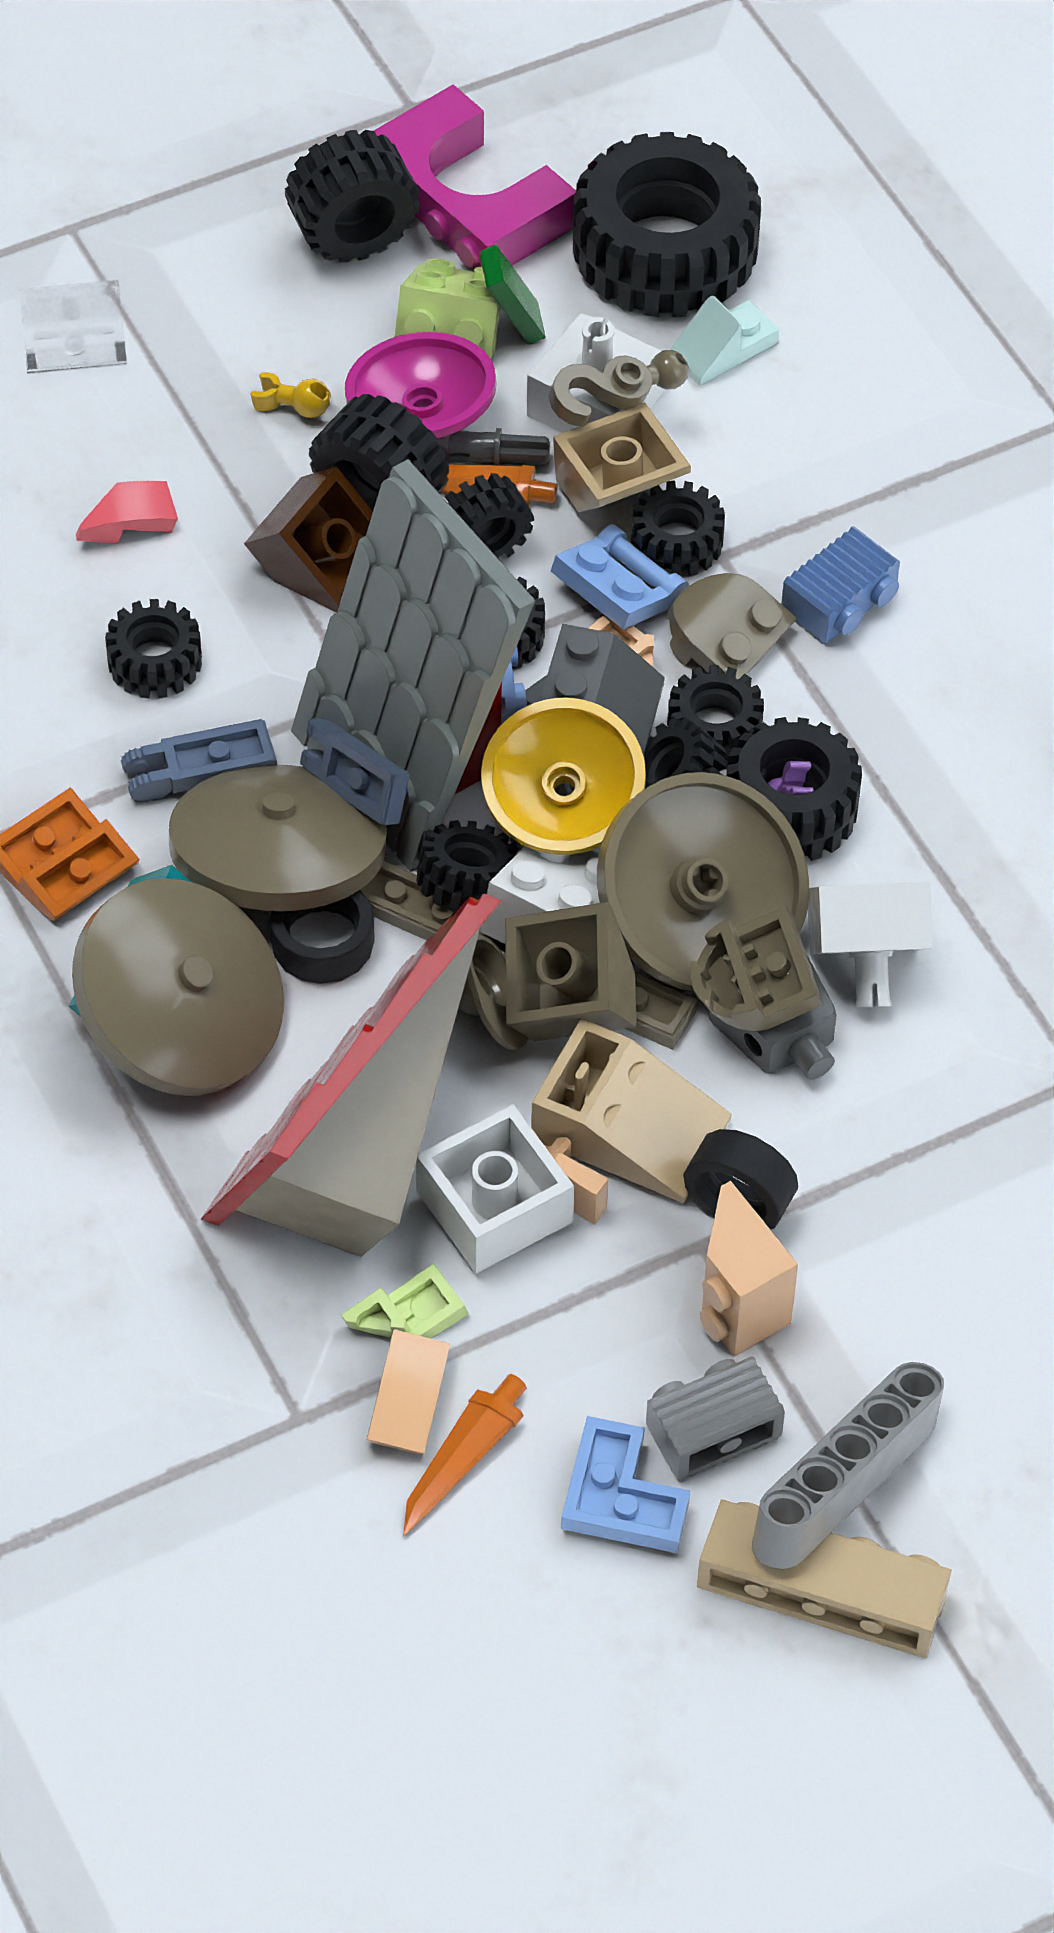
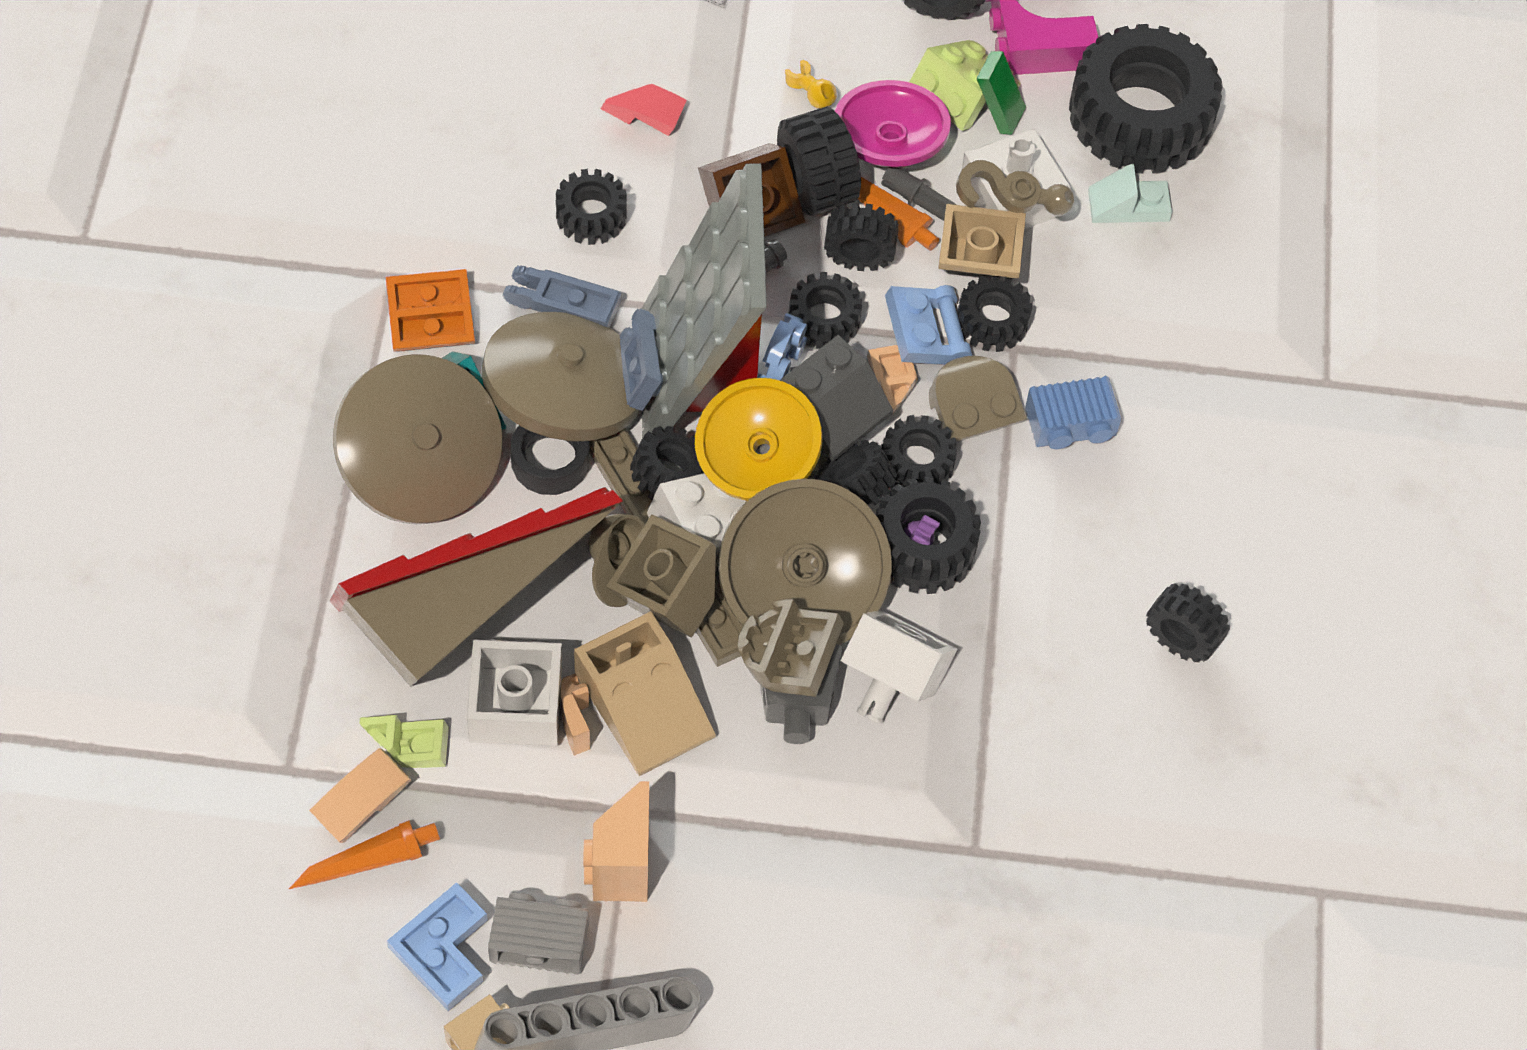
camera: 30 degrees right, 5 degrees up
black tyre [683,1129,798,1230] -> none

